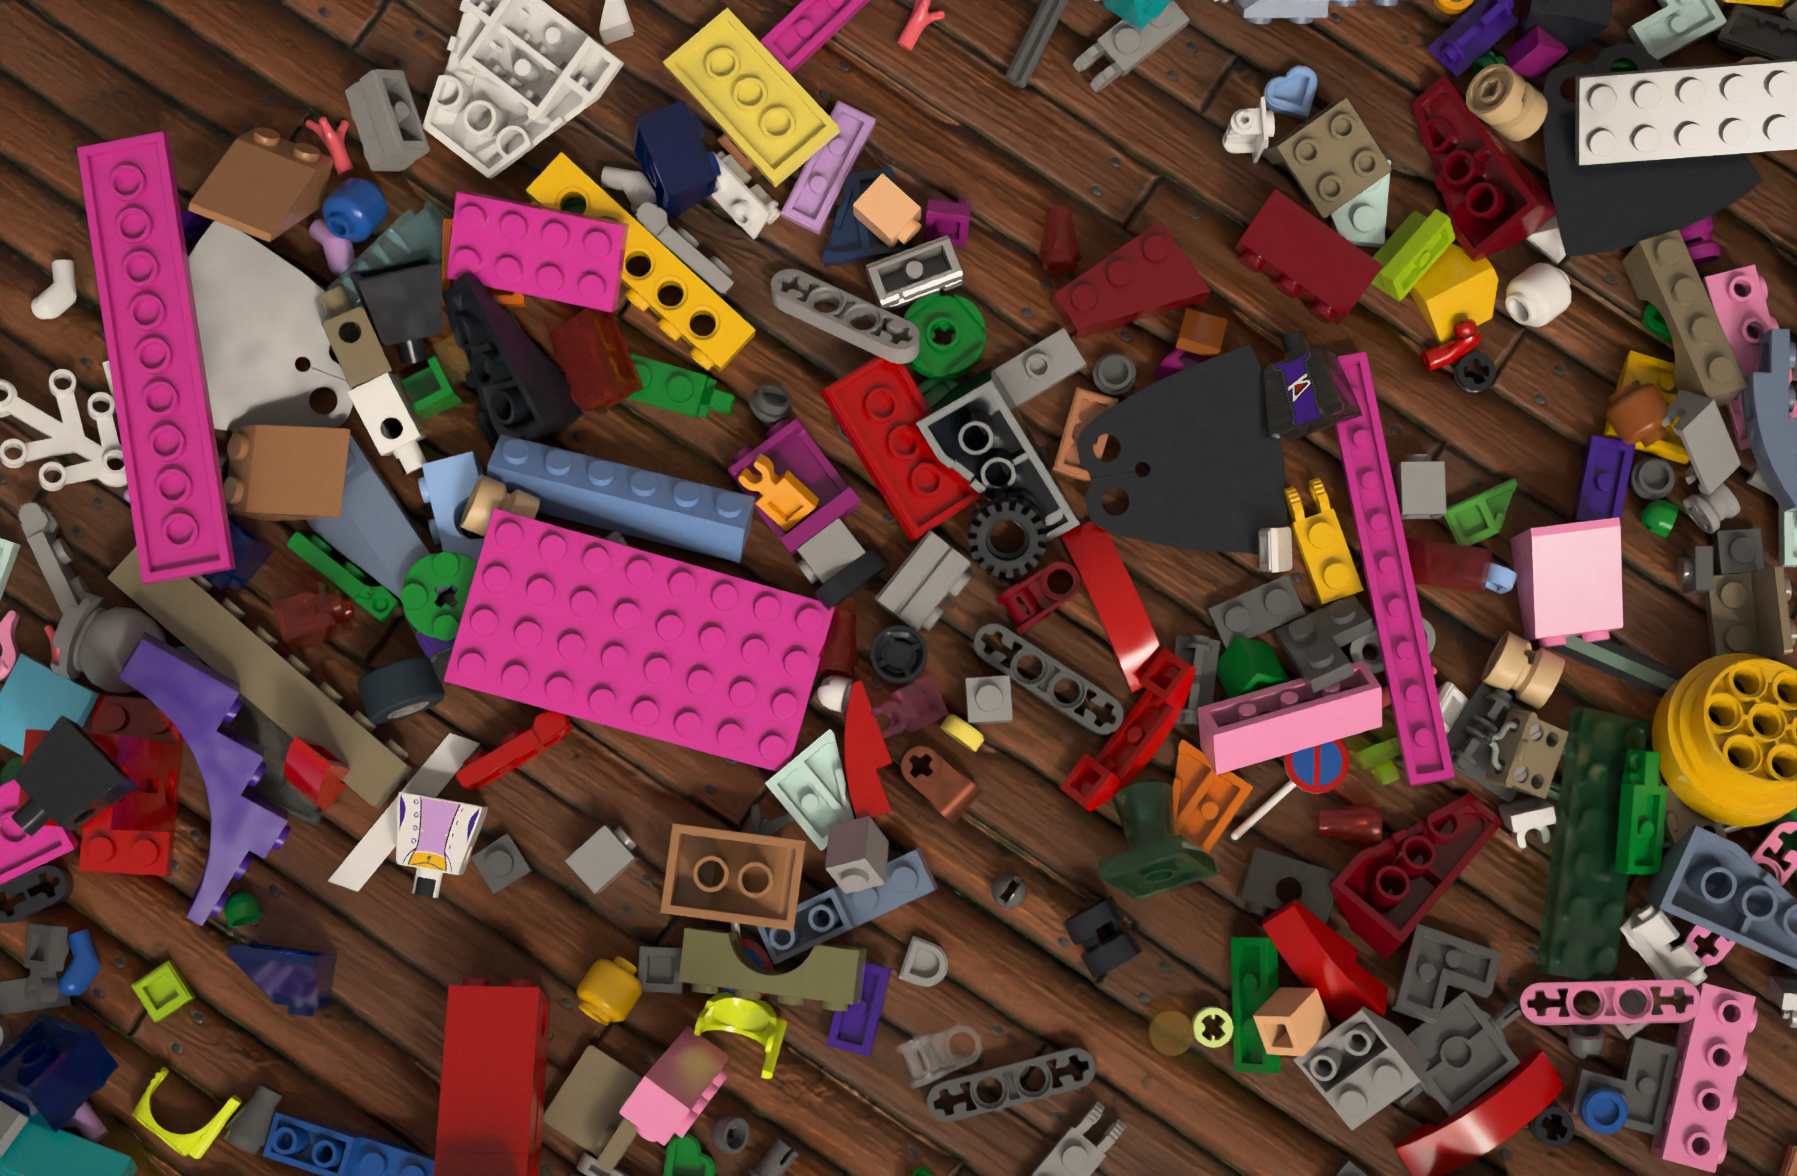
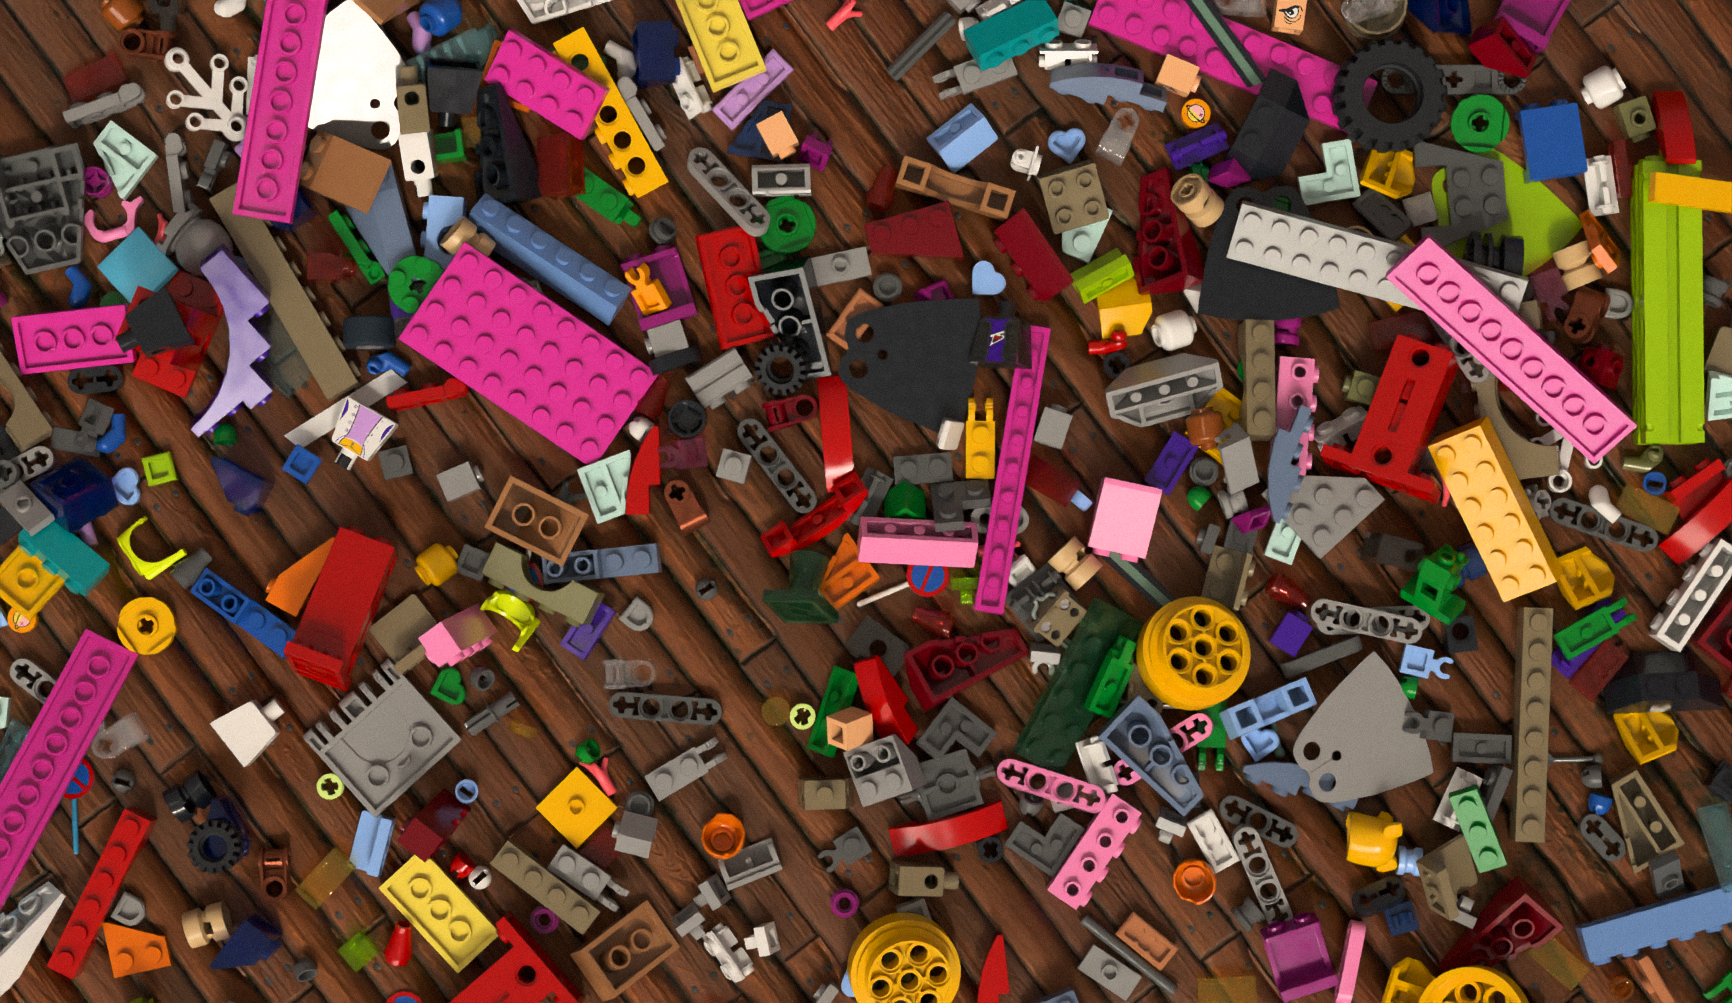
camera: 20 degrees right, 5 degrees up
red slope [284,736,351,812] -> none
light grey brick [825,816,889,894] -> none
light yellow tile [940,714,984,752] -> none
black wheel [1062,895,1143,978] -> none
dark orange tile [1175,308,1228,358] -> none
bright green tile [1441,478,1518,551] -> none
blue tile [1579,1087,1628,1134] -> none
none -> light blue tile [105,467,142,505]
none -> dark grey plate [197,139,232,192]
none -> orange slope [265,537,335,617]
none -> blue tile [281,444,323,484]
none -> blue arm [366,351,412,377]
none -> dark tan torso [798,776,854,810]
none -> medium nougat arch [895,156,1016,222]
none -> light blue panel [926,103,998,173]
none -> light blue tile [972,261,1006,295]
none -> clear piece [1095,108,1139,166]
none -> light grey wedge [1104,353,1223,428]
none -> magenta slope [1232,505,1270,534]

